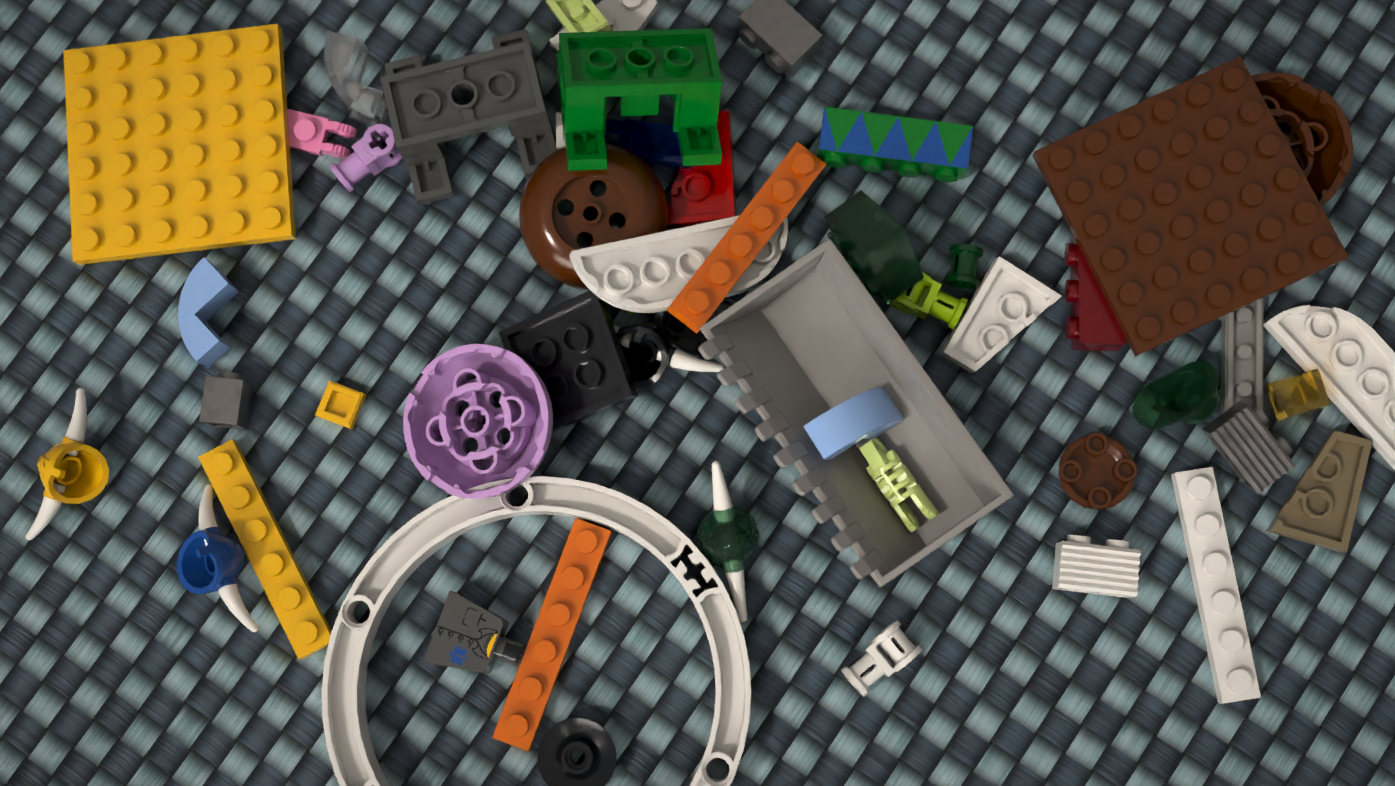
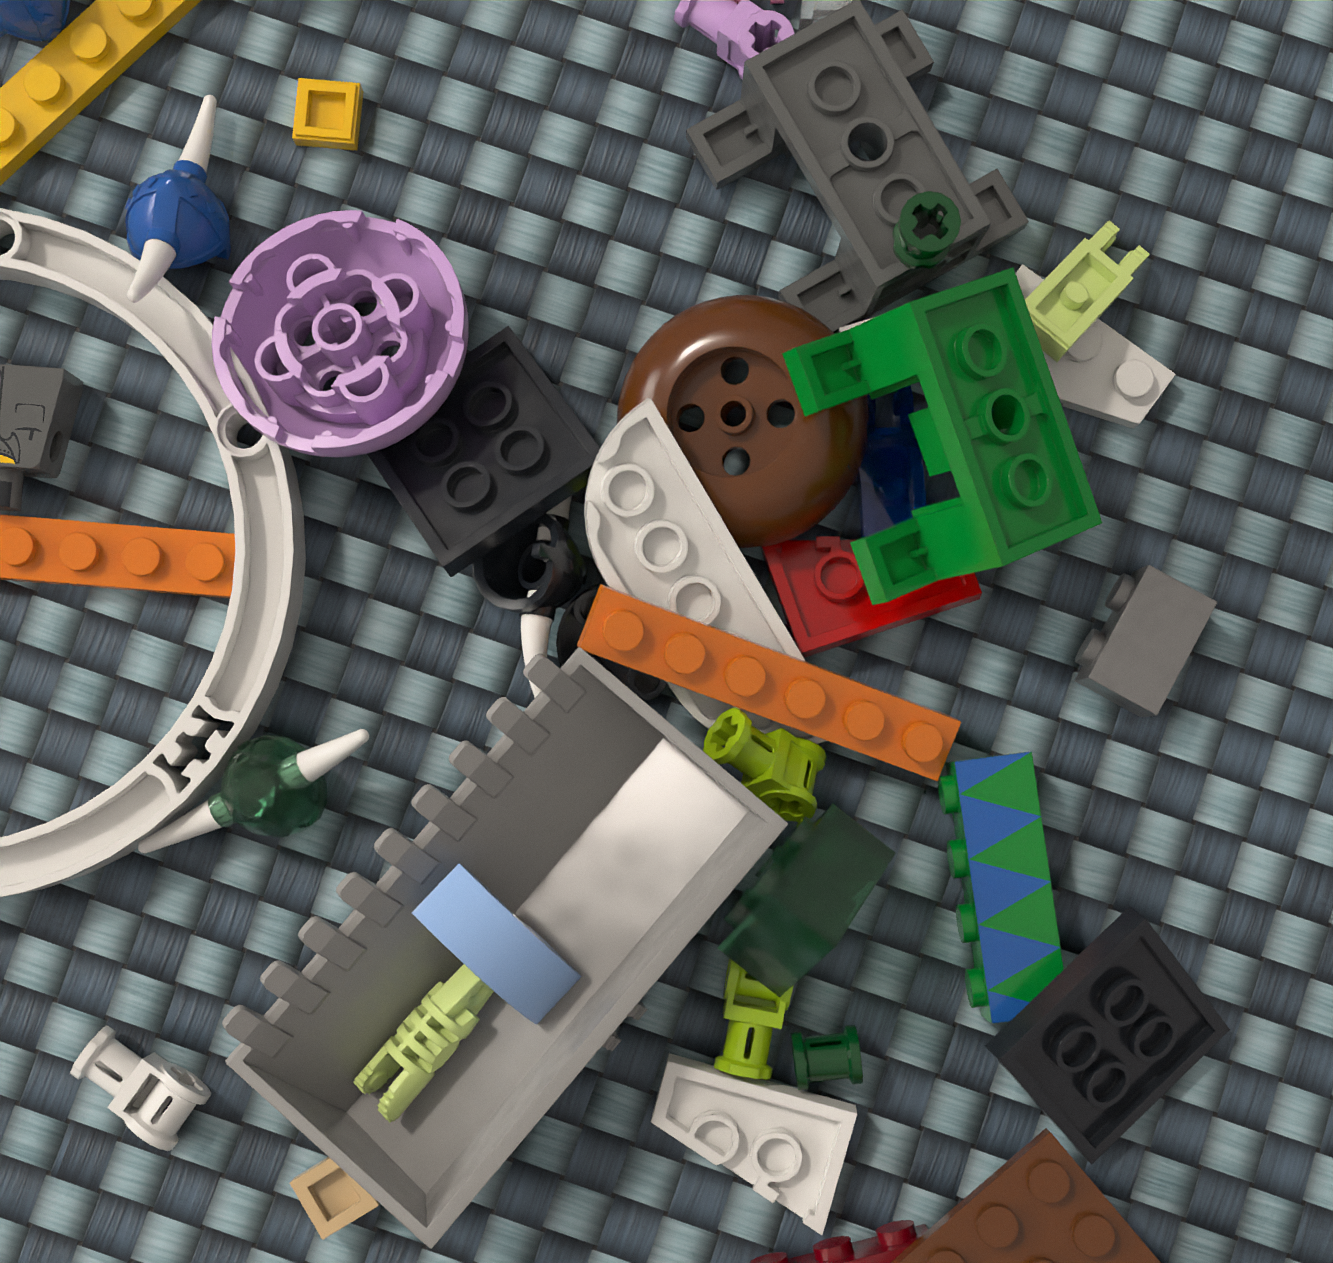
camera: 70 degrees right, 5 degrees up
none -> blue helmet [125,95,231,303]
none -> tan plate [290,1157,380,1240]
none -> lime connector [703,708,826,822]
none -> dark green bush [892,191,961,269]
none -> black plate [985,906,1230,1165]

